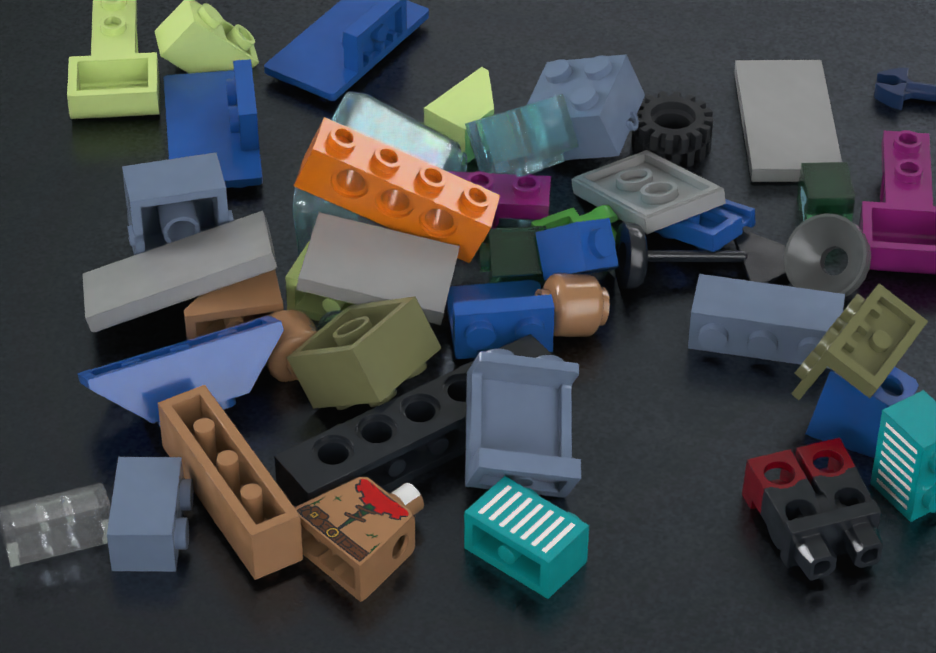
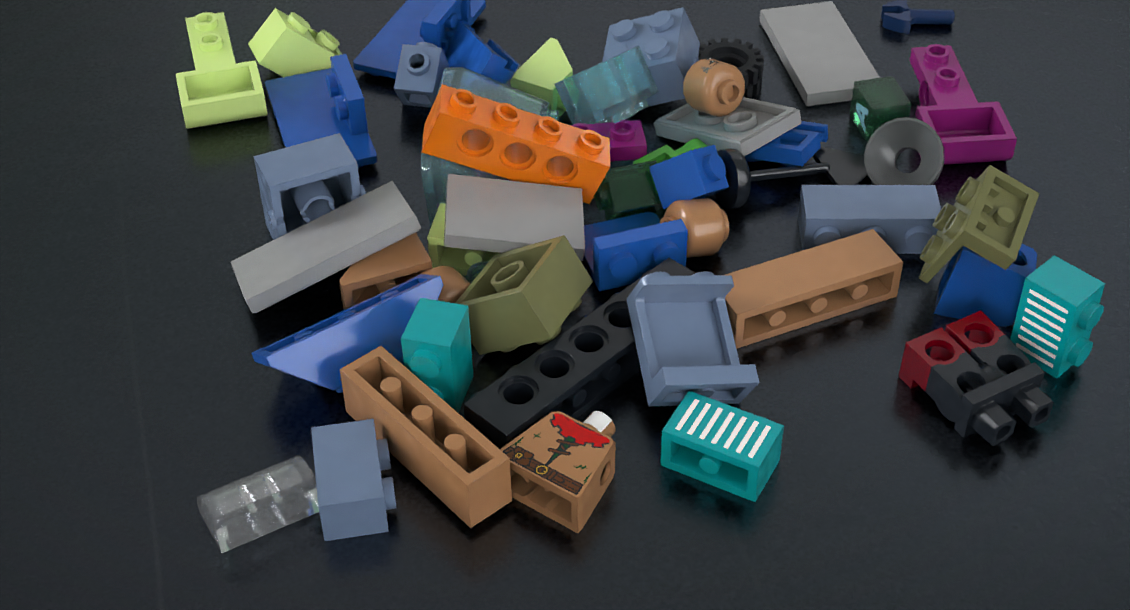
camera: 10 degrees left, 0 degrees up
none -> sand blue brick [394,42,449,108]
none -> teal brick [401,298,474,413]
none -> blue brick [445,21,520,93]
none -> medium nougat head [683,58,745,117]
none -> medium nougat brick [725,229,903,349]

